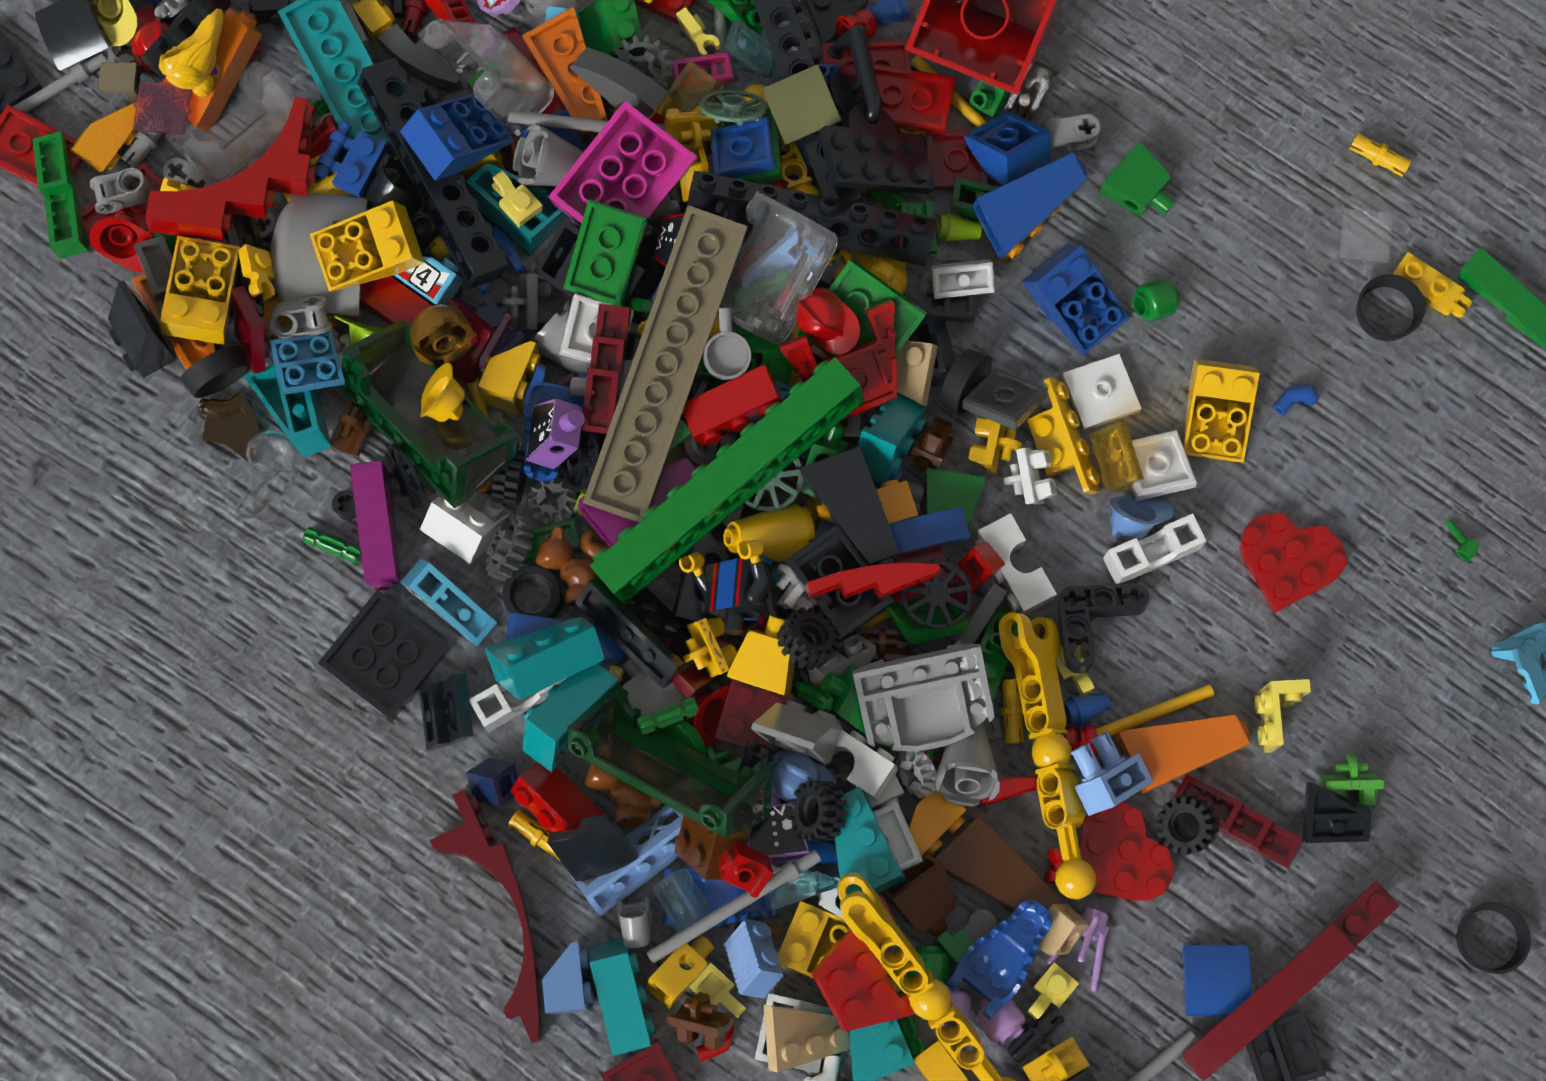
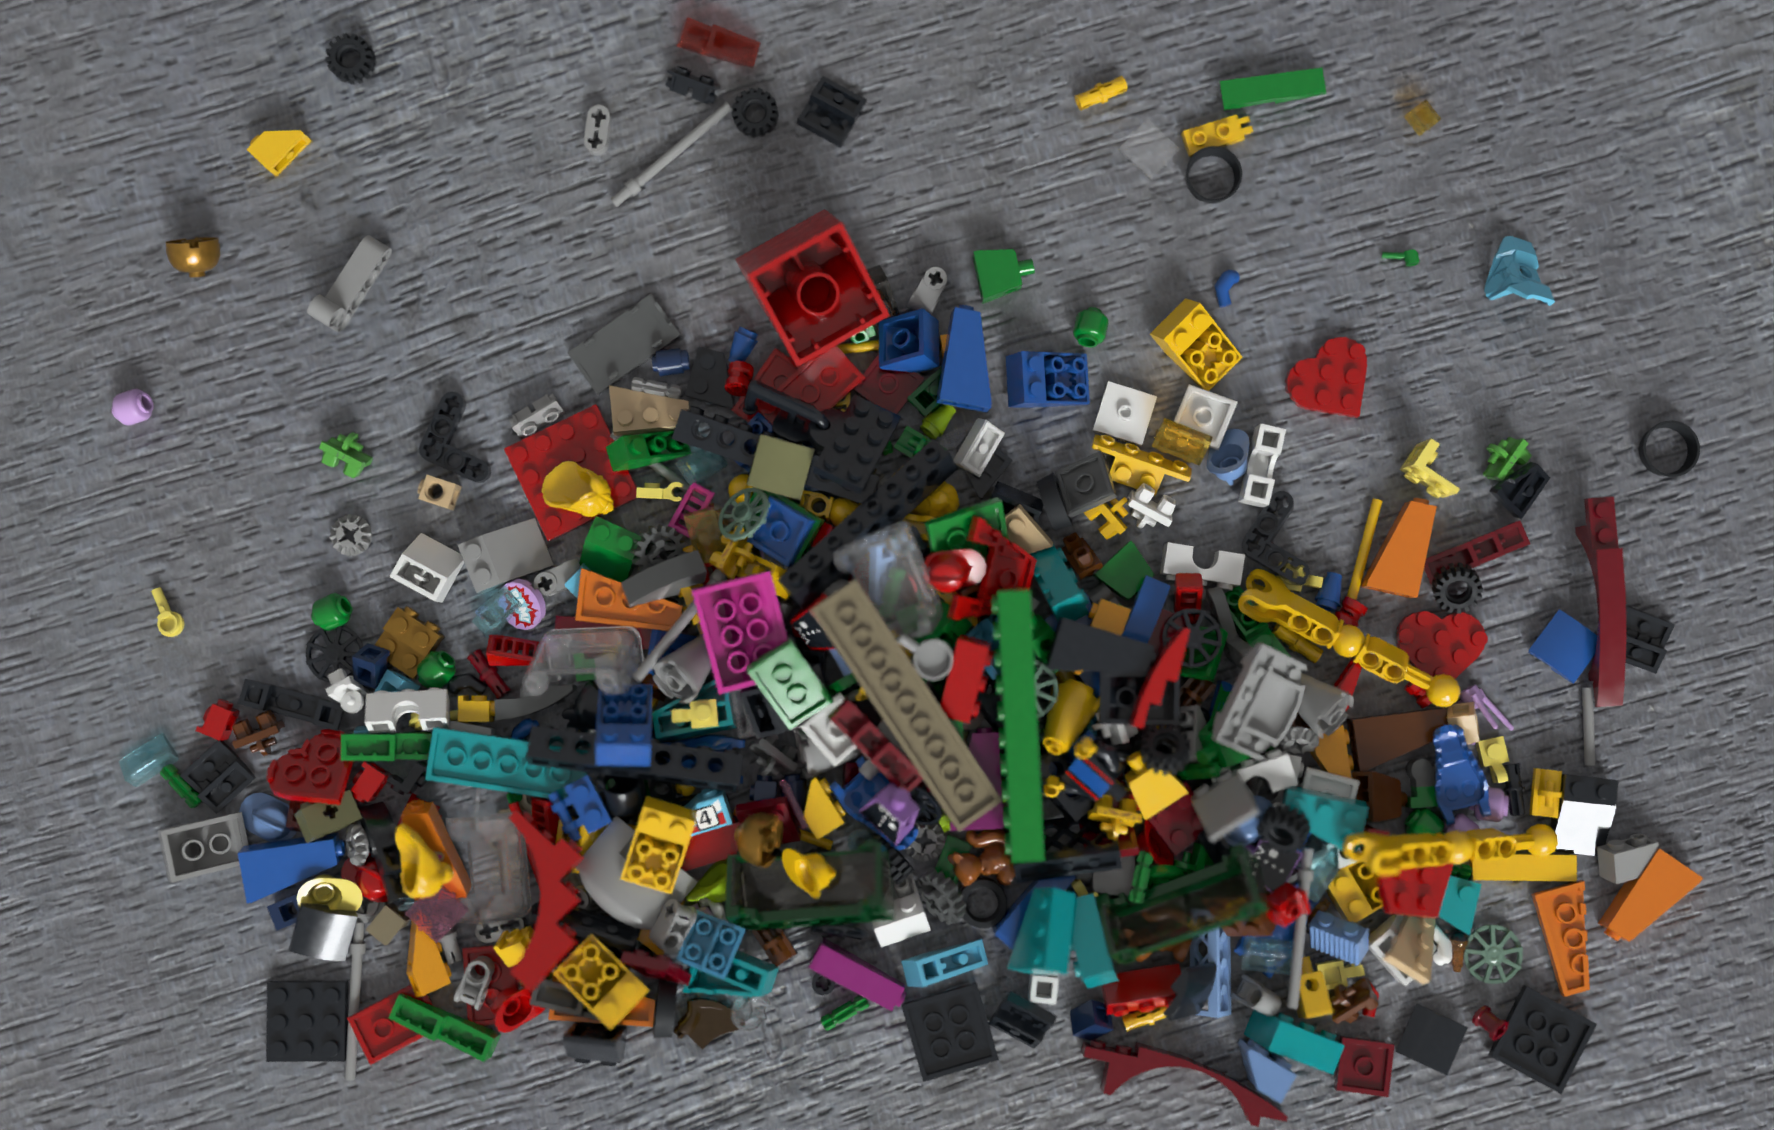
camera: 50 degrees left, 10 degrees up
yellow plate [238,244,275,301] -> none
light blue brick [1070,731,1153,816] -> none

